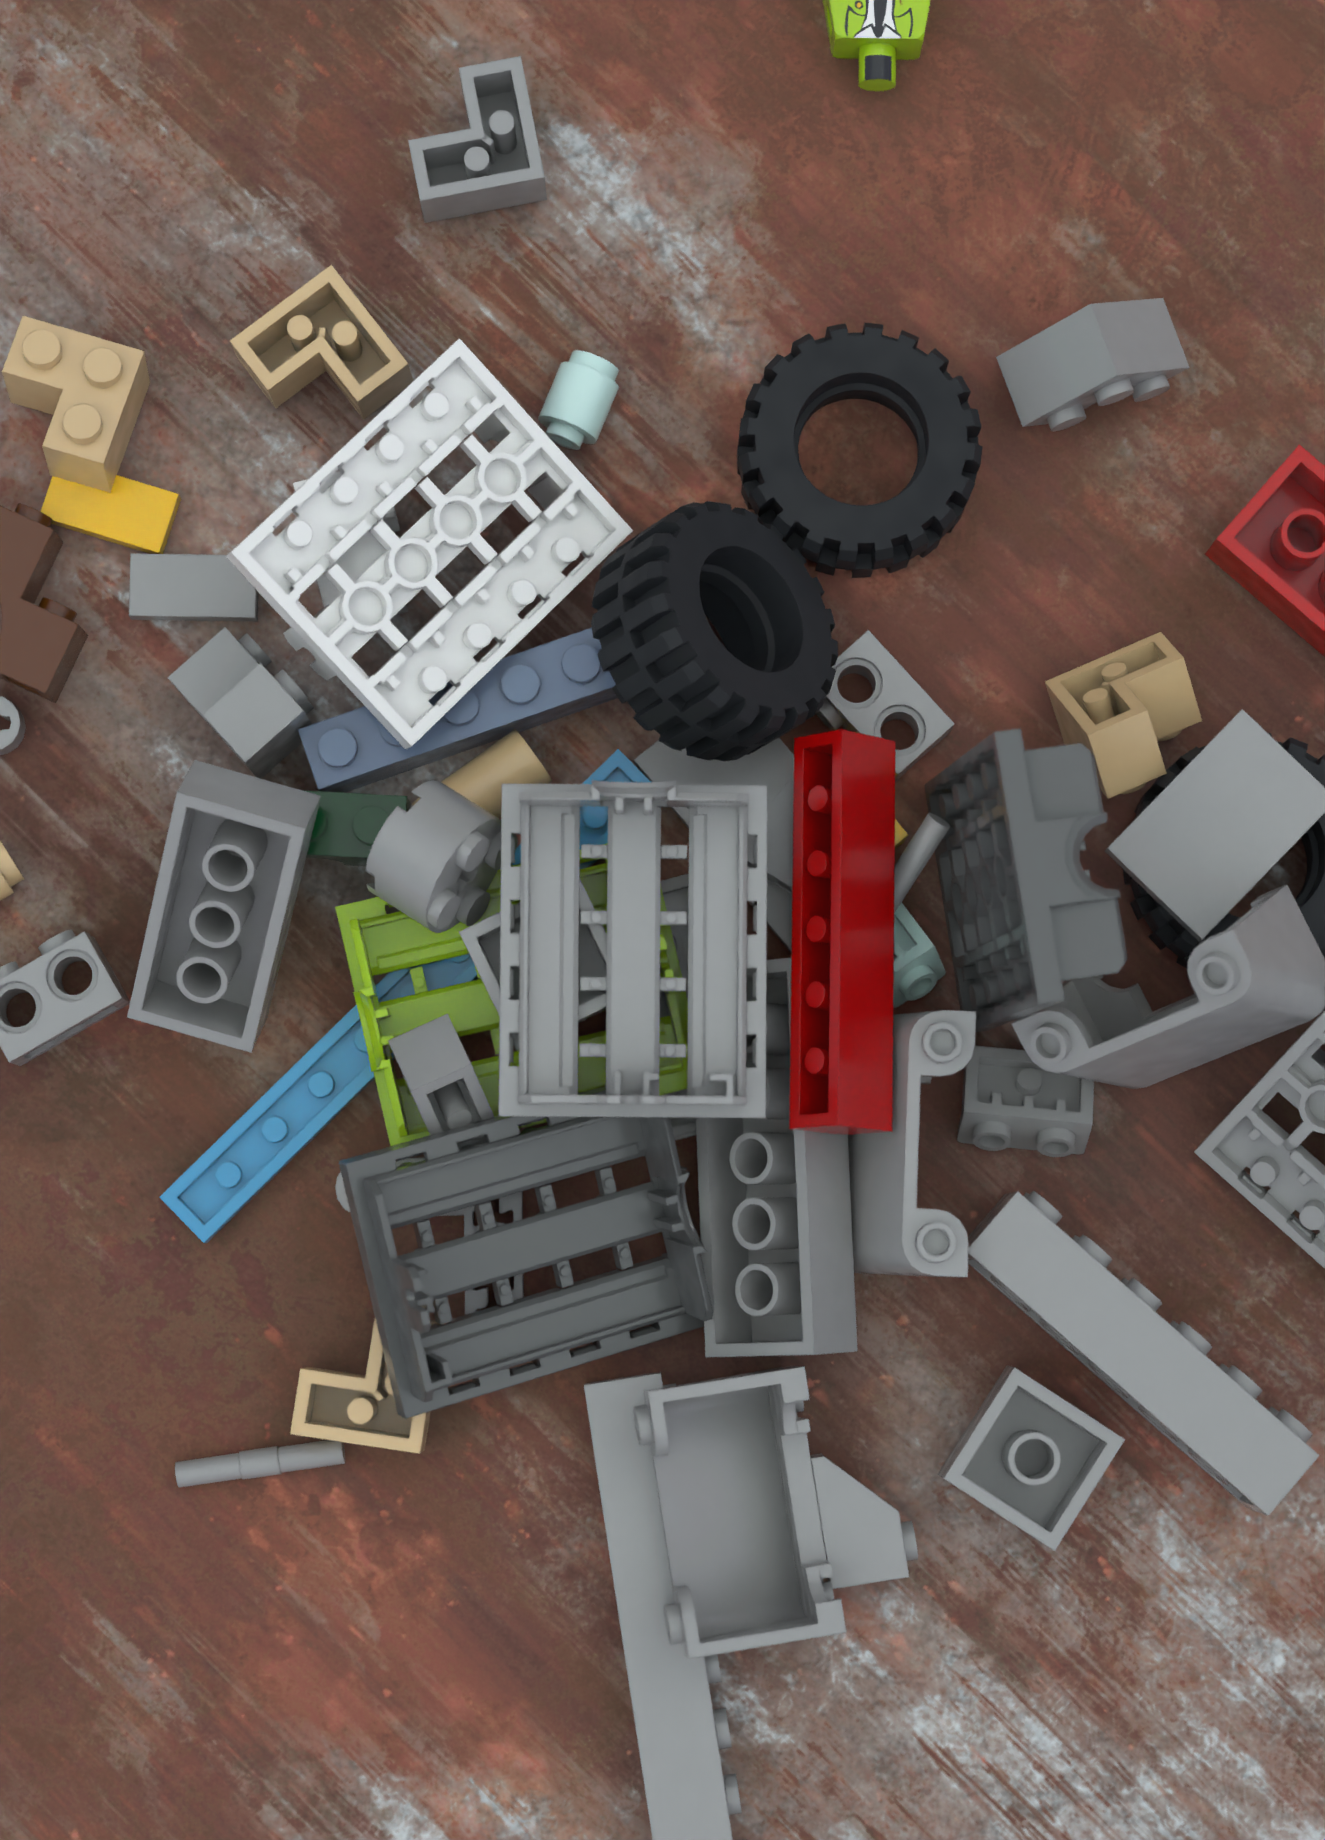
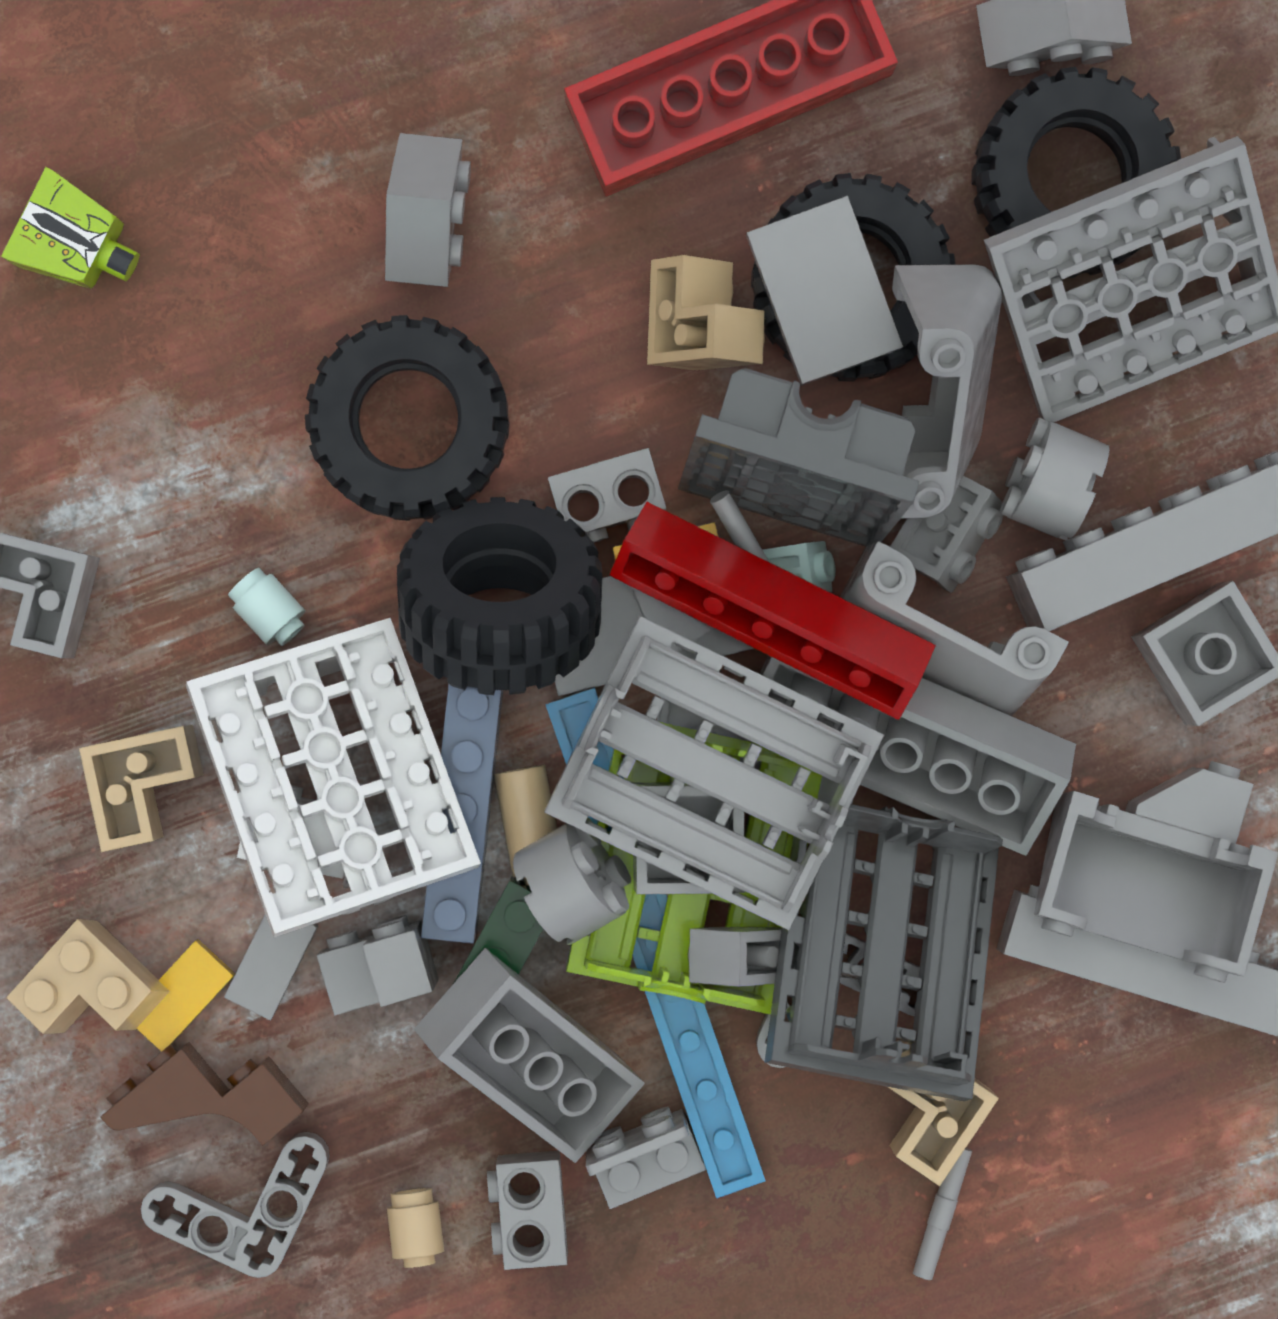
camera: 65 degrees left, 5 degrees up
none -> light grey bracket [586,1107,706,1209]
none -> light grey brick [1000,418,1109,541]

